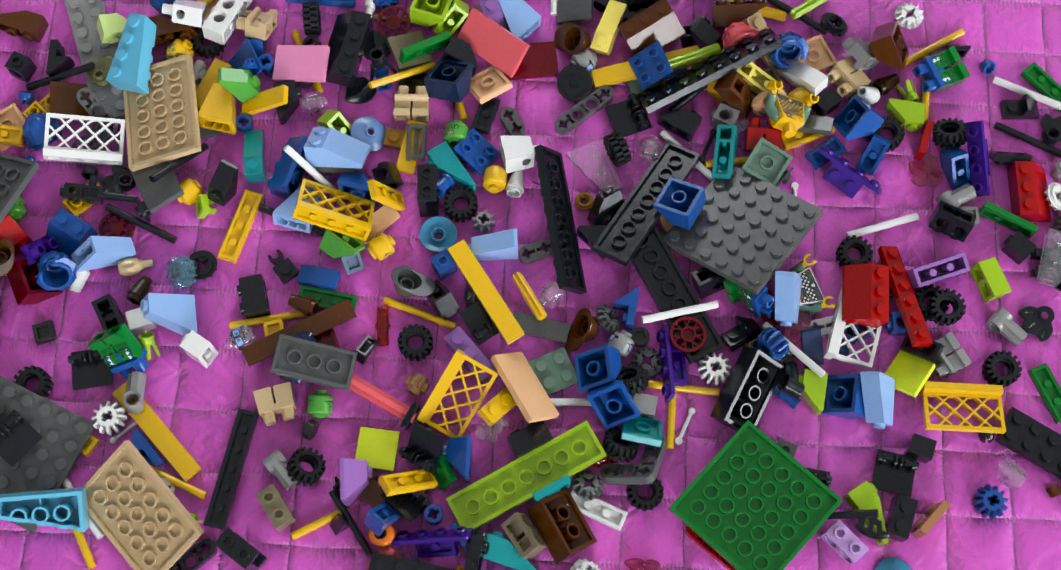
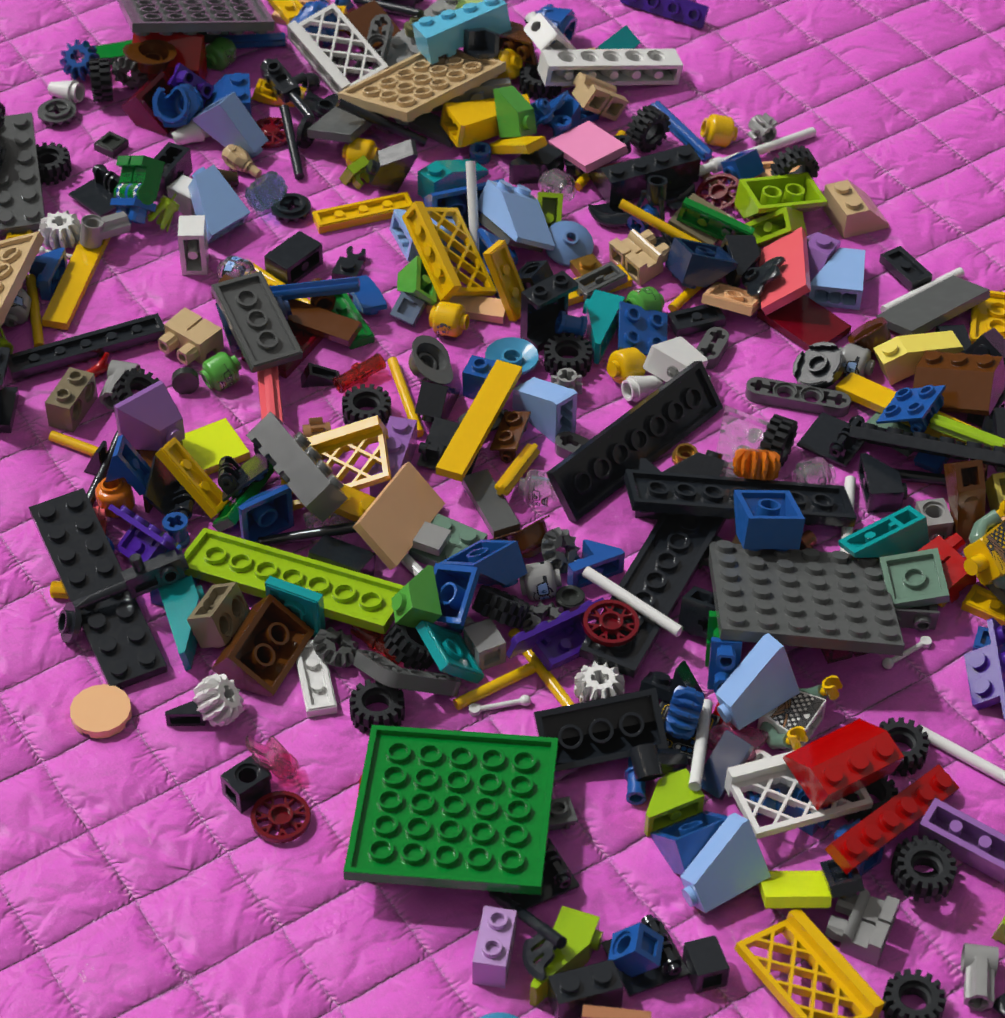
camera: 55 degrees right, 25 degrees down
none -> red bar [86,352,110,377]
none -> dark grey wedge [246,411,348,522]
none -> black bar [258,521,357,547]
none -> blue axle [269,277,360,300]
none -> bright green slope [391,565,442,628]
none -> light grey tile [413,521,451,556]
none -> black panel [463,28,499,59]
none -> reddish brown hinge [490,411,531,463]
none -> blue brick [608,922,664,978]
none -> orange gear [732,448,781,480]
none -> black plate [742,256,785,297]

